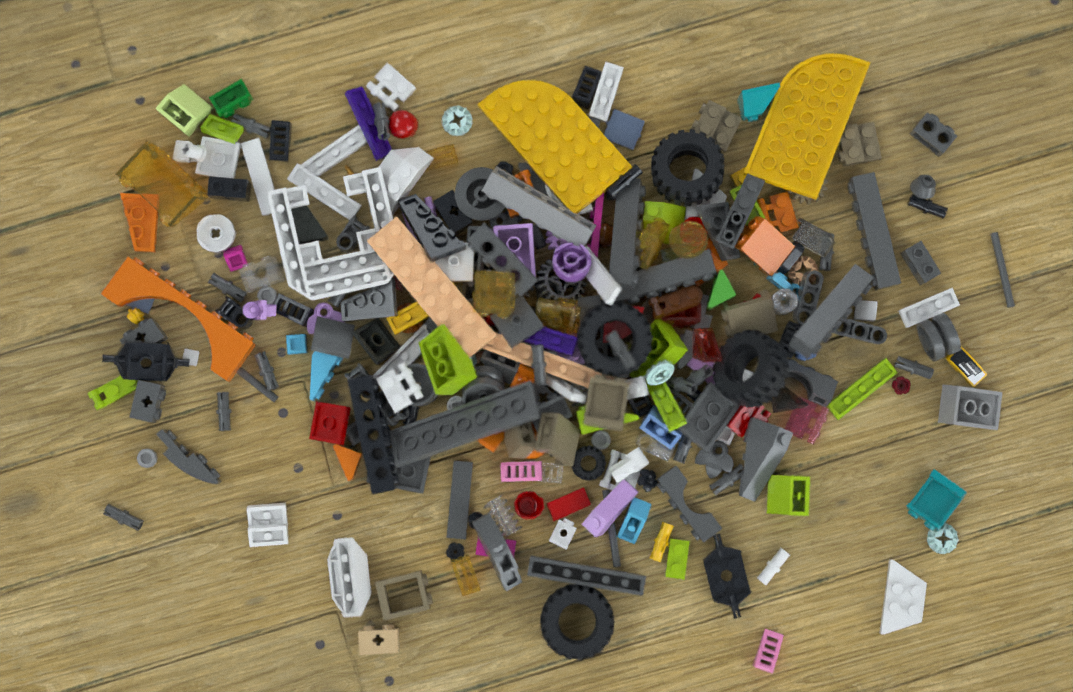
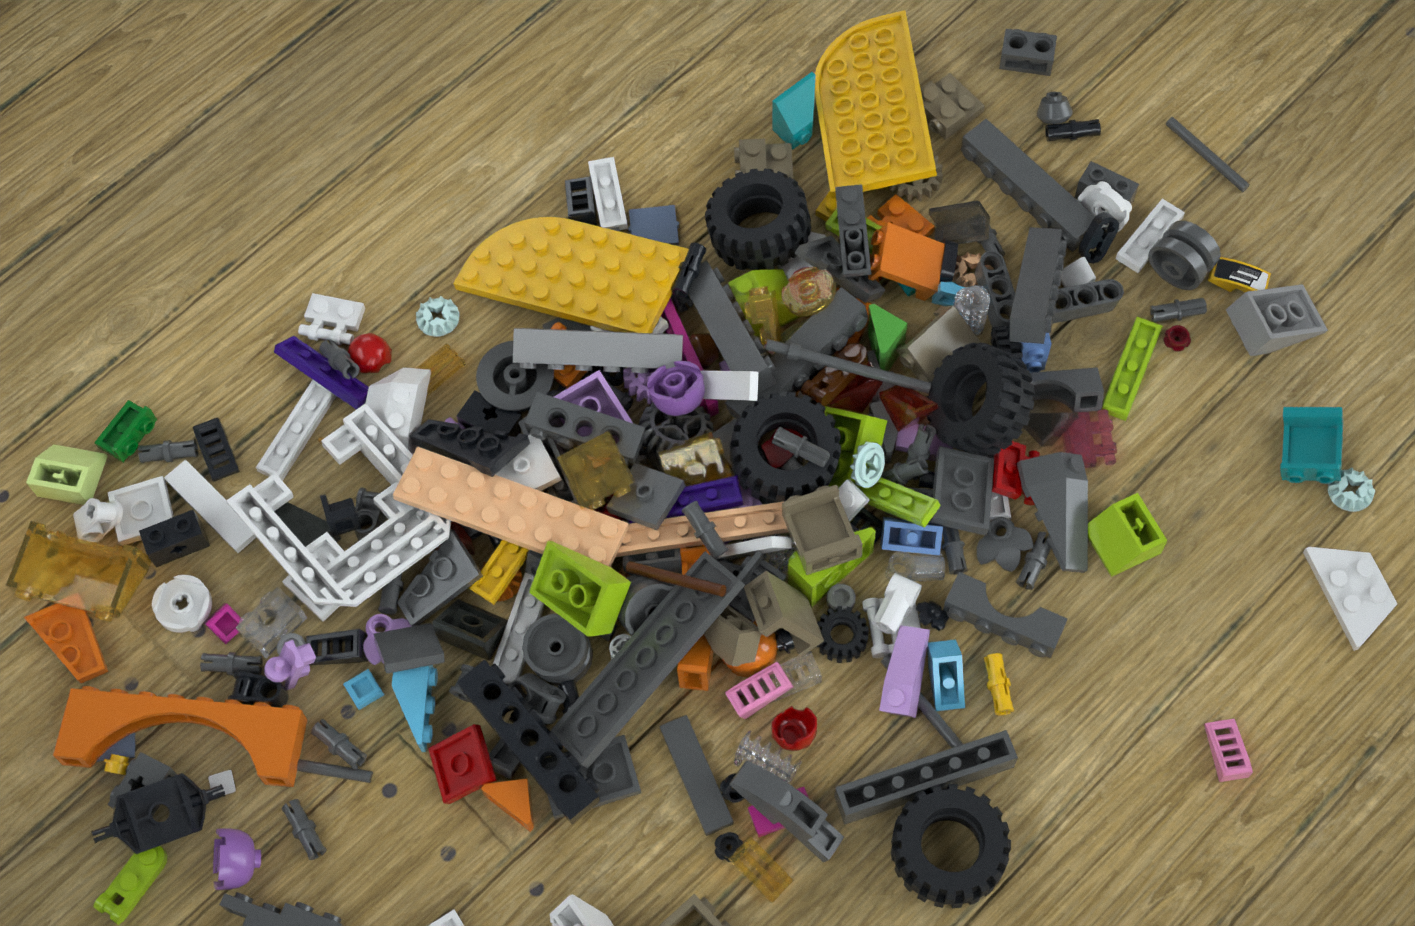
camera: 25 degrees left, 20 degrees down
dark grey brick [129,380,166,423] -> none
lime plate [200,114,244,144] -> none
white tile [287,163,362,220] -> none
white plate [376,362,423,413] -> none
red slope [546,487,591,521] -> none
white brick [549,518,577,550] -> none
lime plate [665,538,690,580] -> none
black plate [703,533,752,619] -> none
white pin [757,547,790,586] -> none
none -> medium lavender cylinder [213,828,261,890]
none -> black panel [320,494,361,537]
none -> reddish brown bar [626,561,726,597]
none -> dark grey bar [765,339,931,394]
none -> white plate [1077,181,1132,232]
none -> black beam [1078,212,1119,264]

